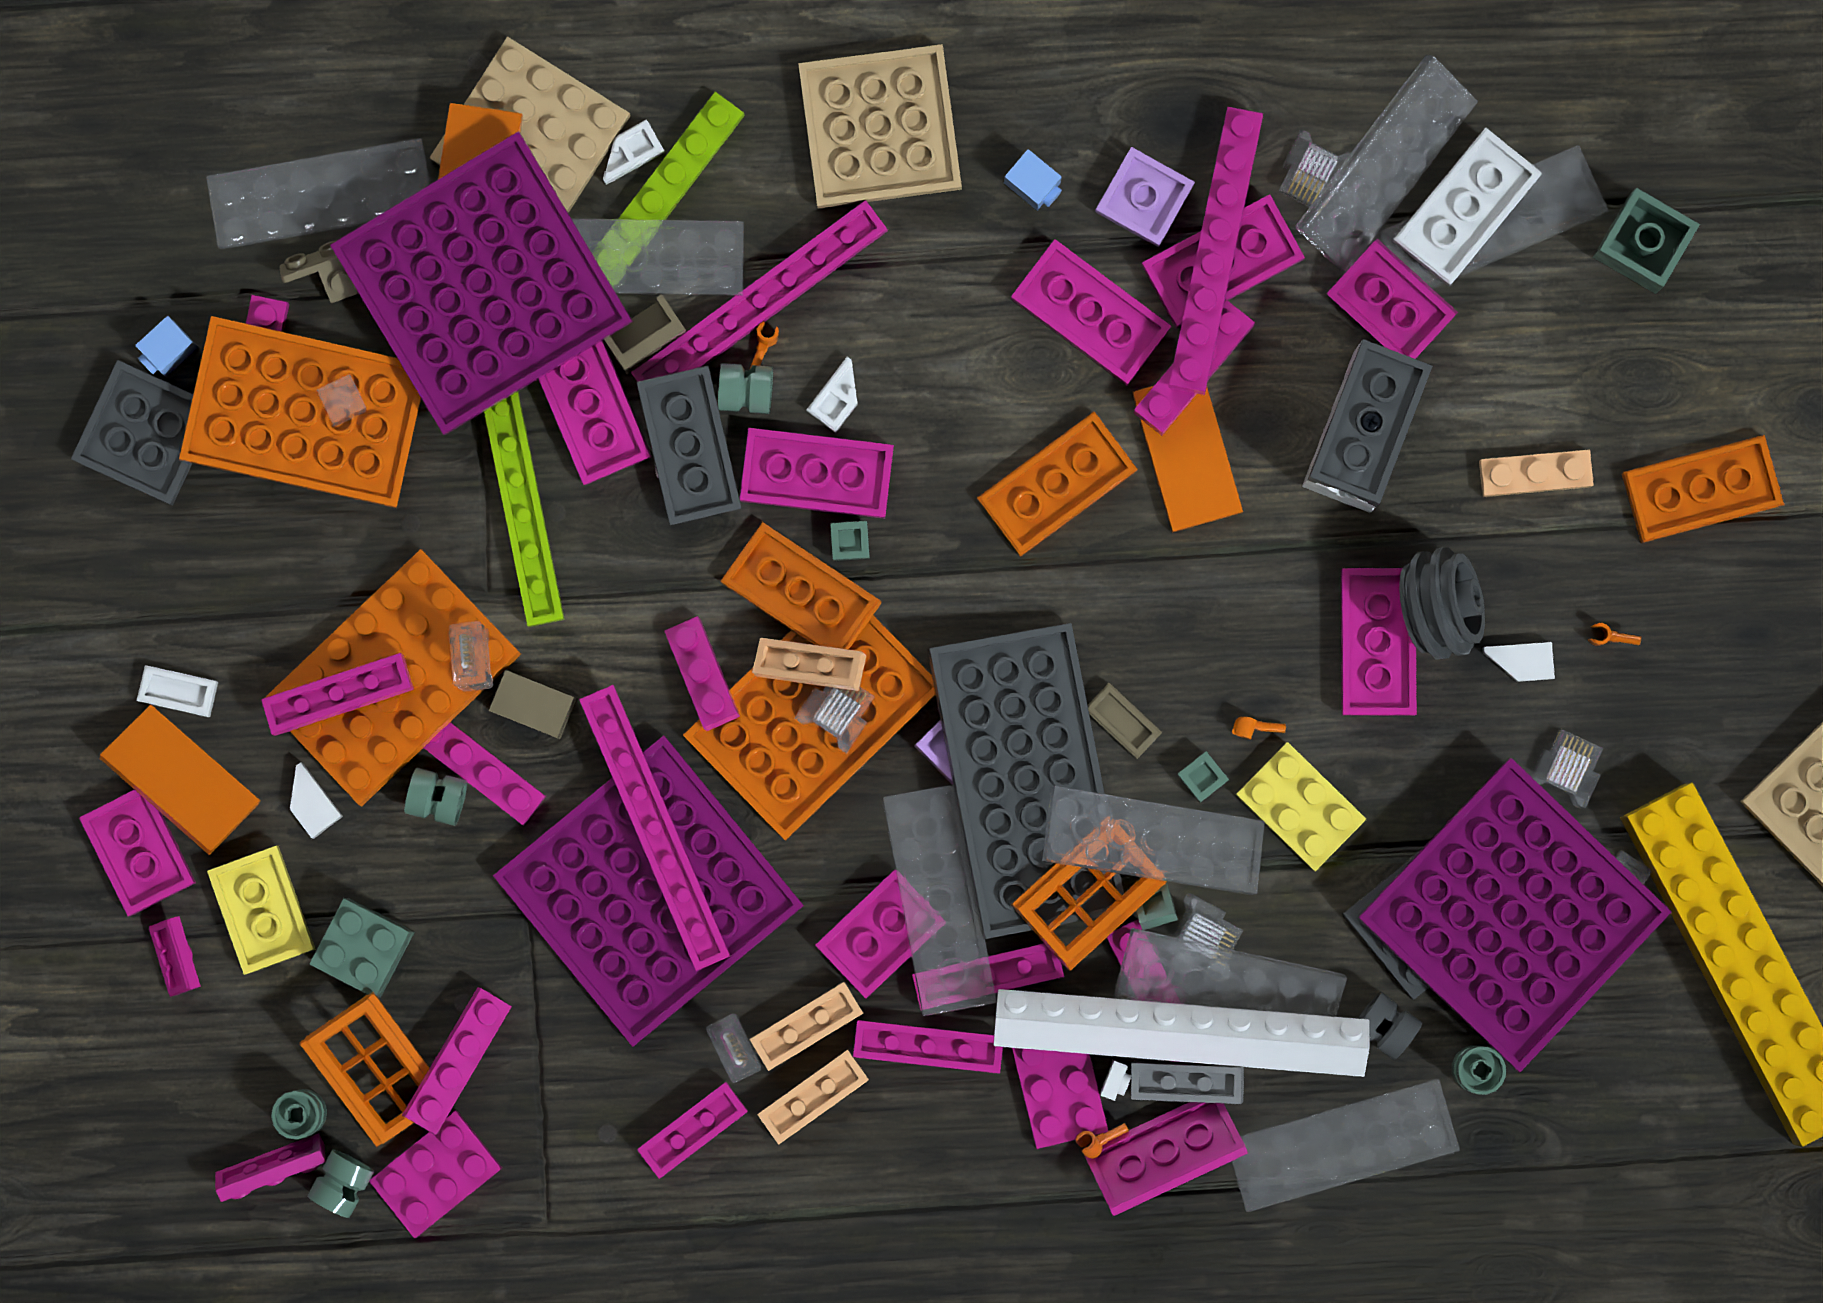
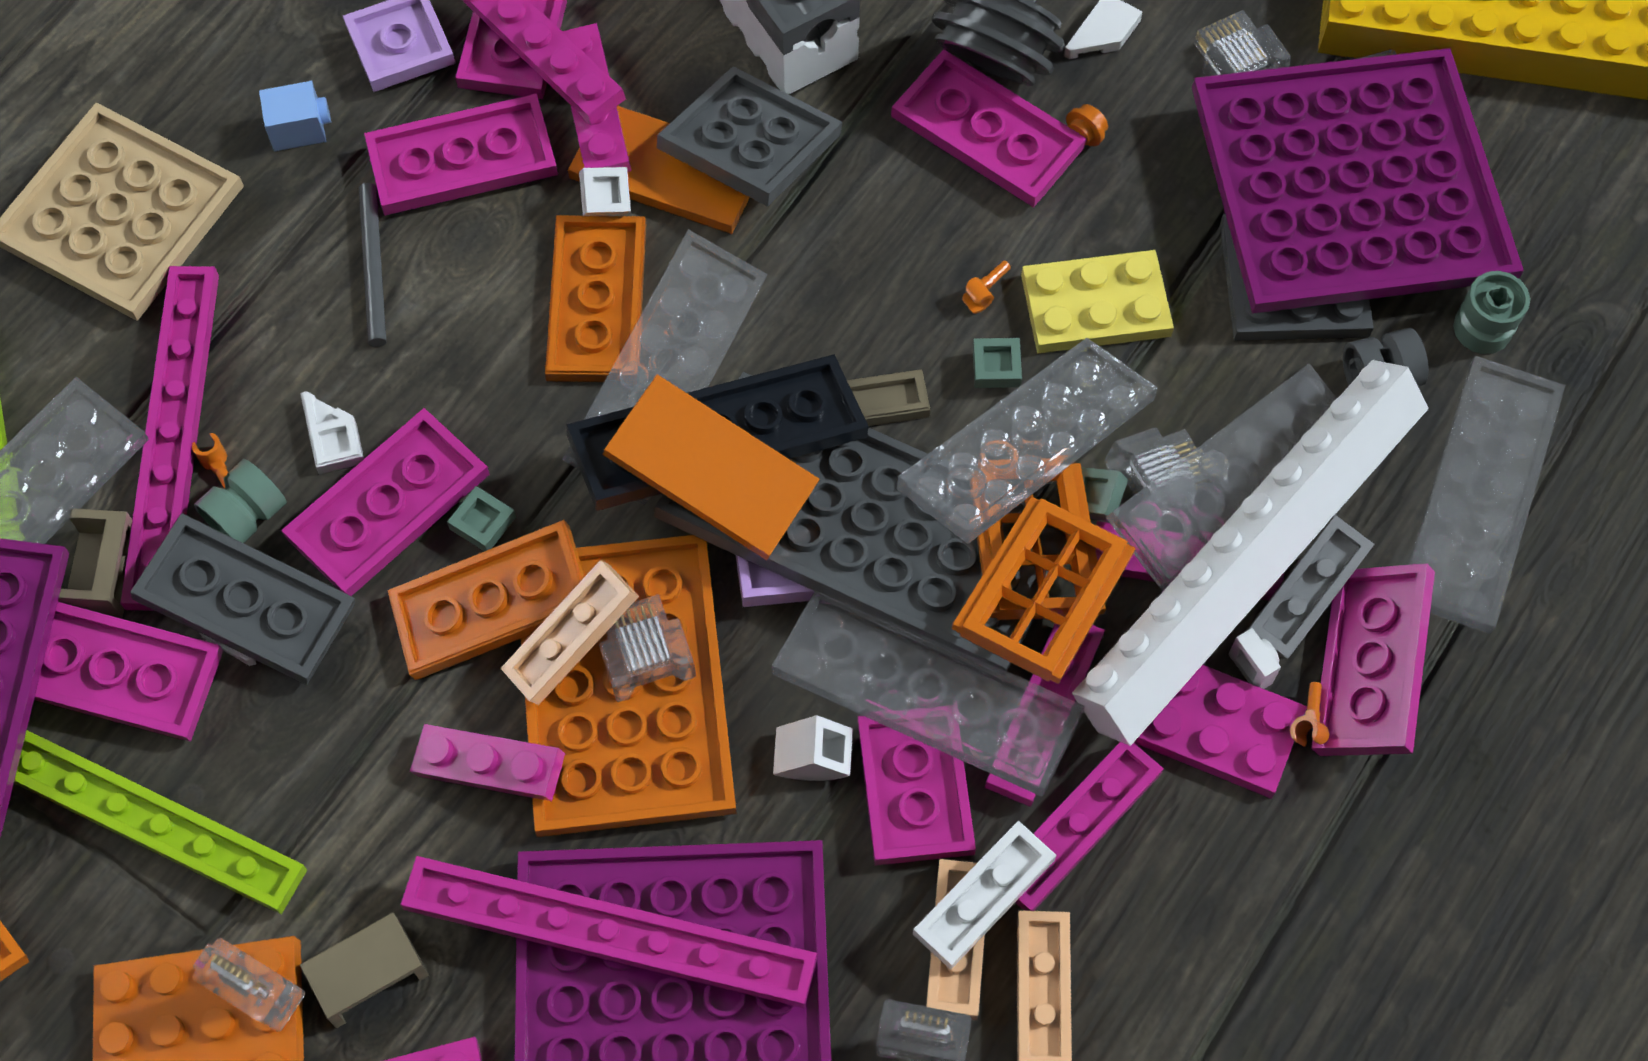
camera: 55 degrees left, 20 degrees down
none -> dark grey bar [359,183,386,347]
none -> clear plate [562,229,768,505]
none -> black plate [566,354,869,511]
none -> white plate [579,167,631,216]
none -> orange tile [603,374,820,561]
none -> dark grey plate [657,66,842,207]
none -> white brick [773,715,853,781]
none -> white plate [913,821,1056,970]
none -> orange piece [951,497,1136,684]
none -> orange plate [1066,104,1108,147]

